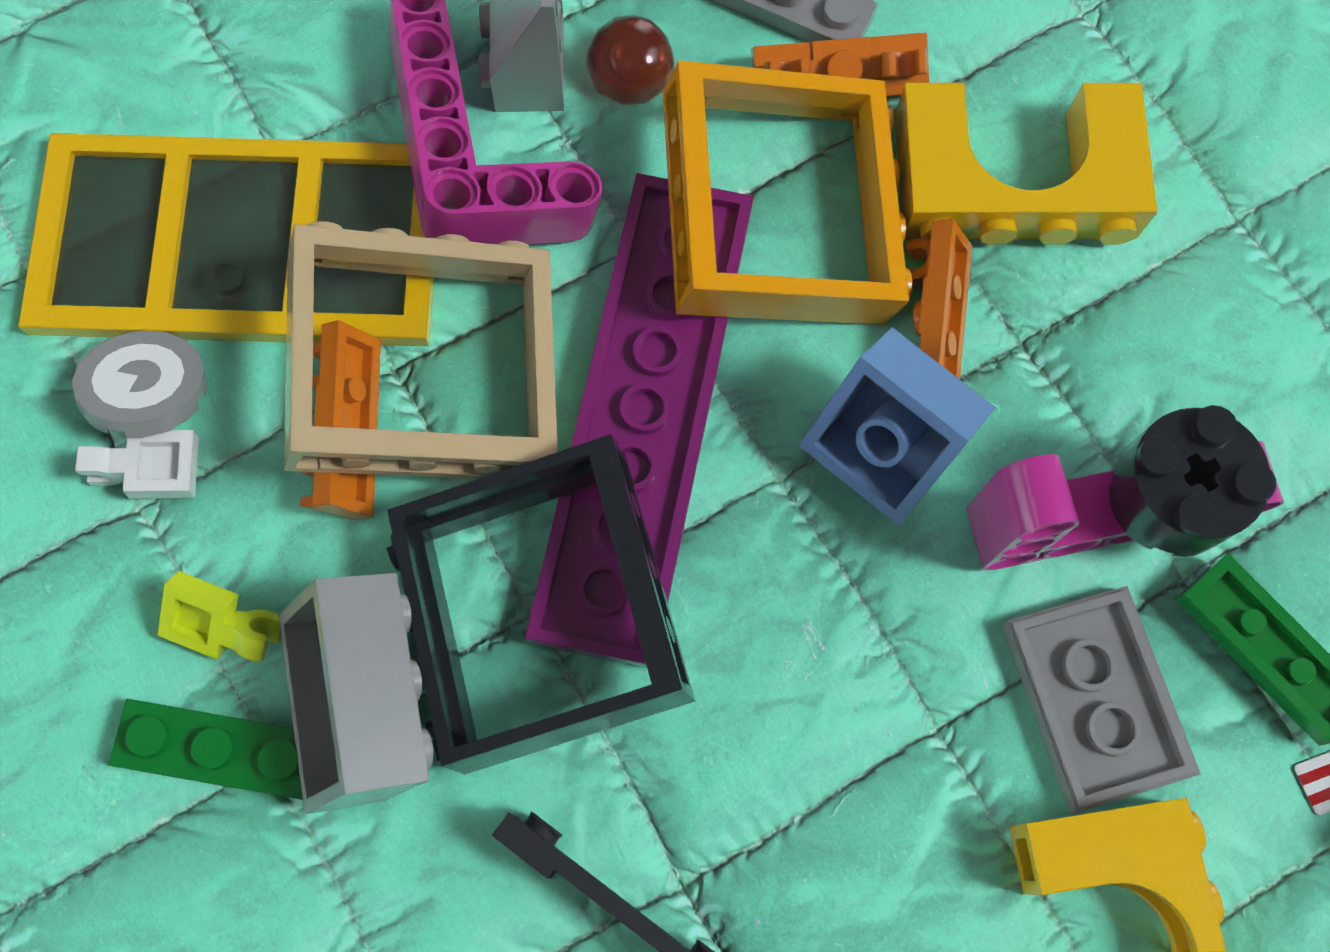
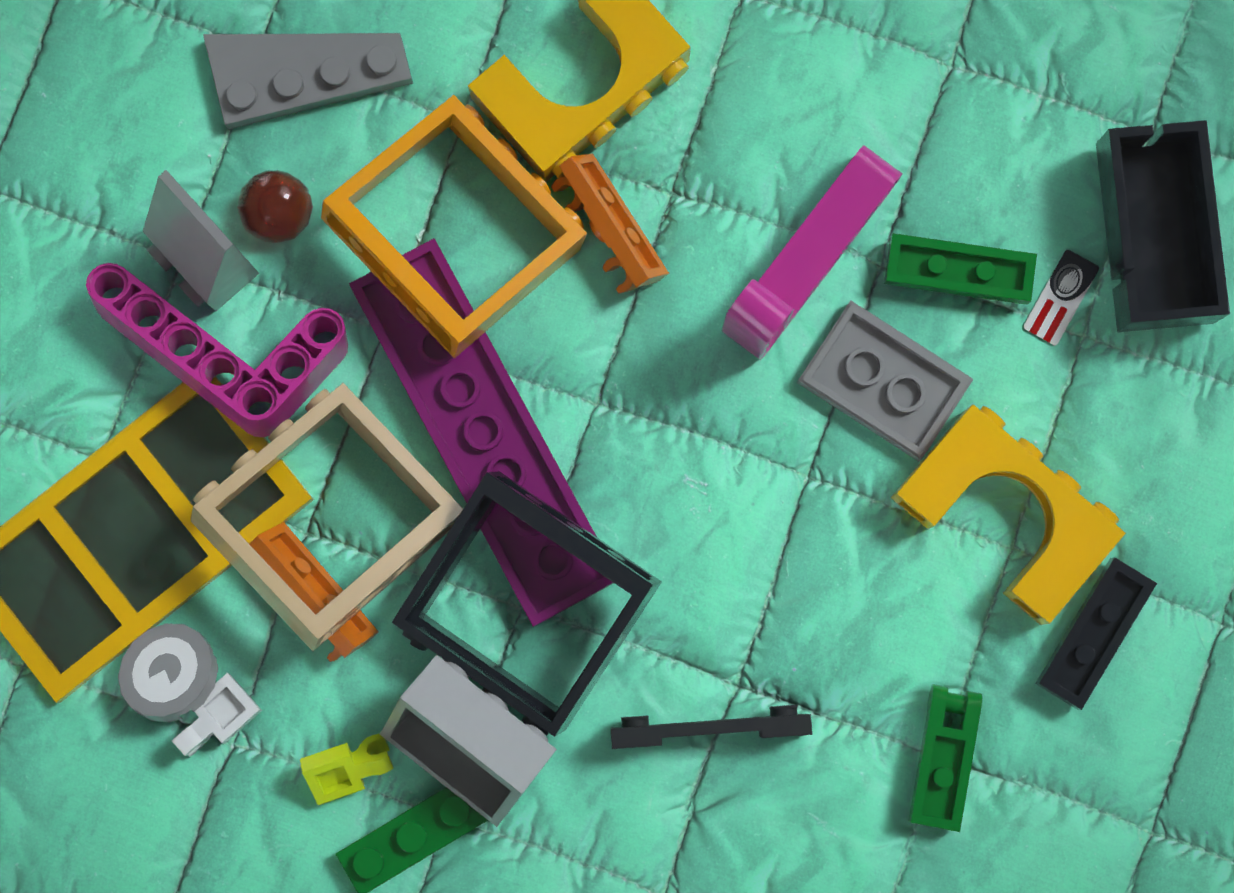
camera: 35 degrees left, 10 degrees up
orange plate [751,32,929,97] -> none
medium blue brick [798,327,996,526] -> none
black brick [1109,405,1276,557] -> none

